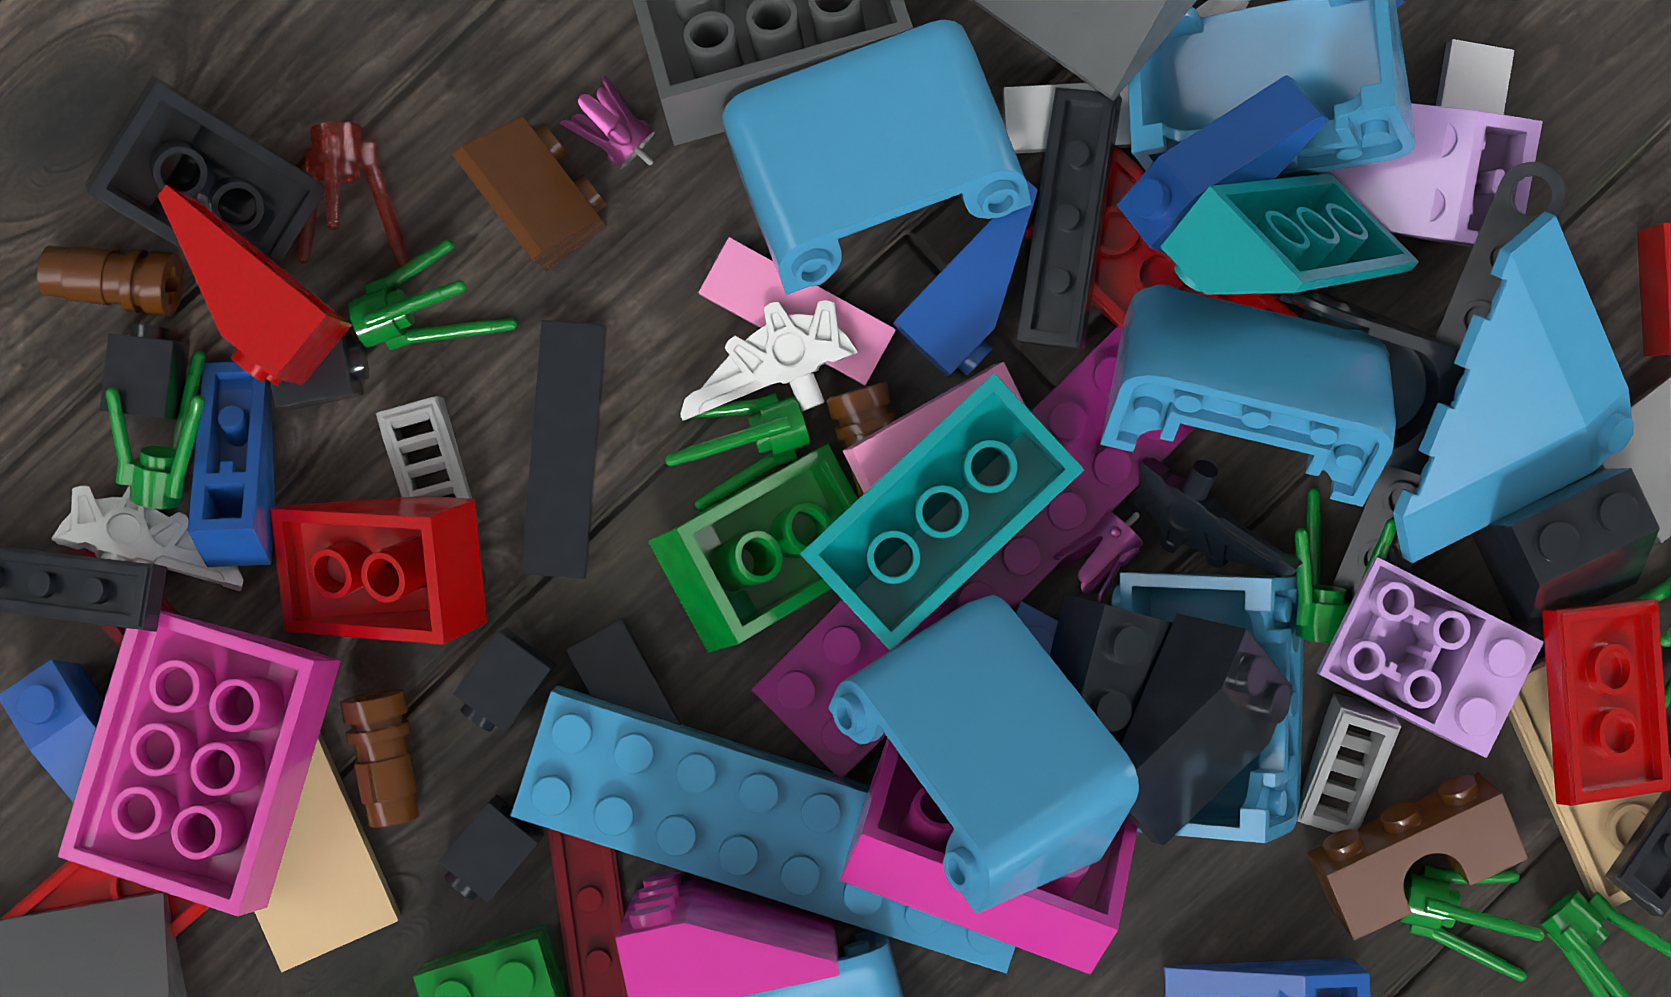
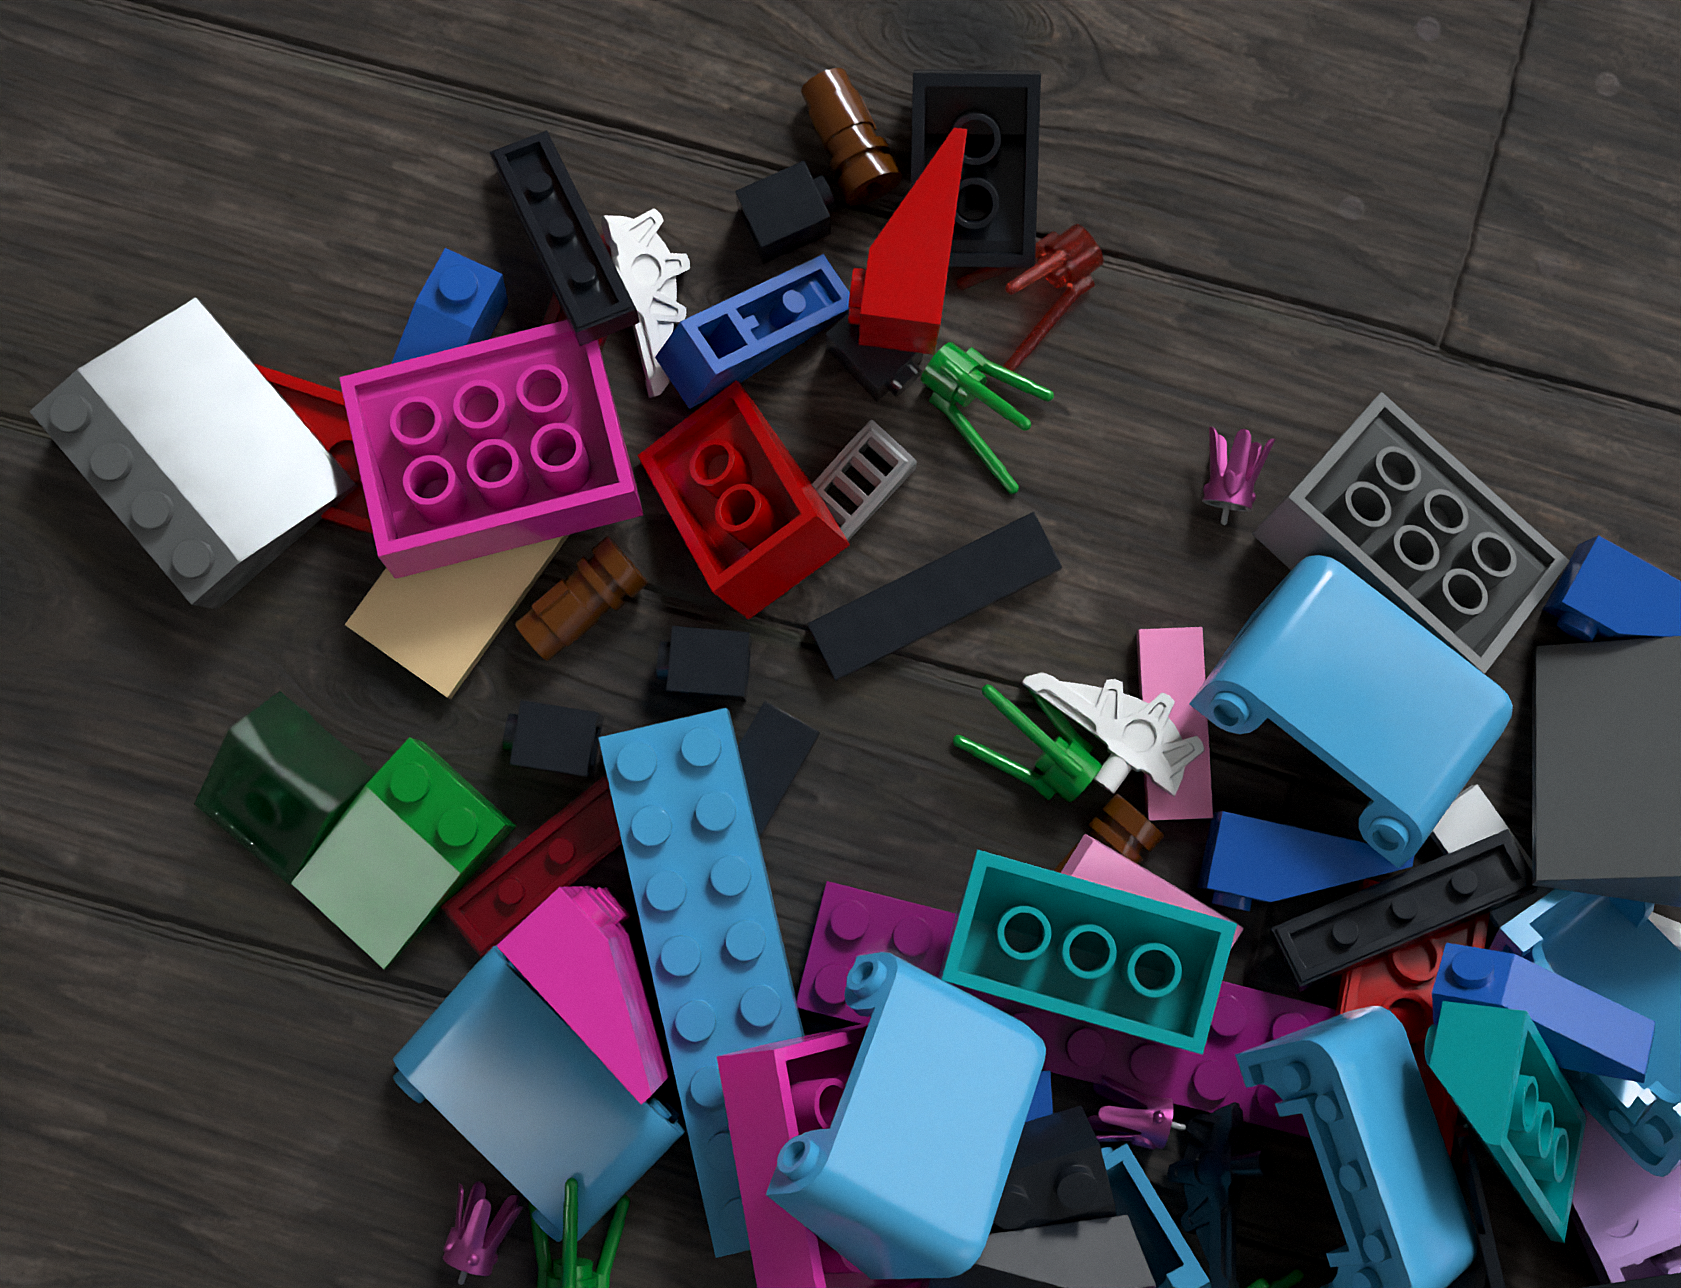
camera: 55 degrees right, 5 degrees down
green plant [106,351,205,509] -> none
reddish brown slope [452,116,607,272] -> none
green slope [648,444,858,653] -> none

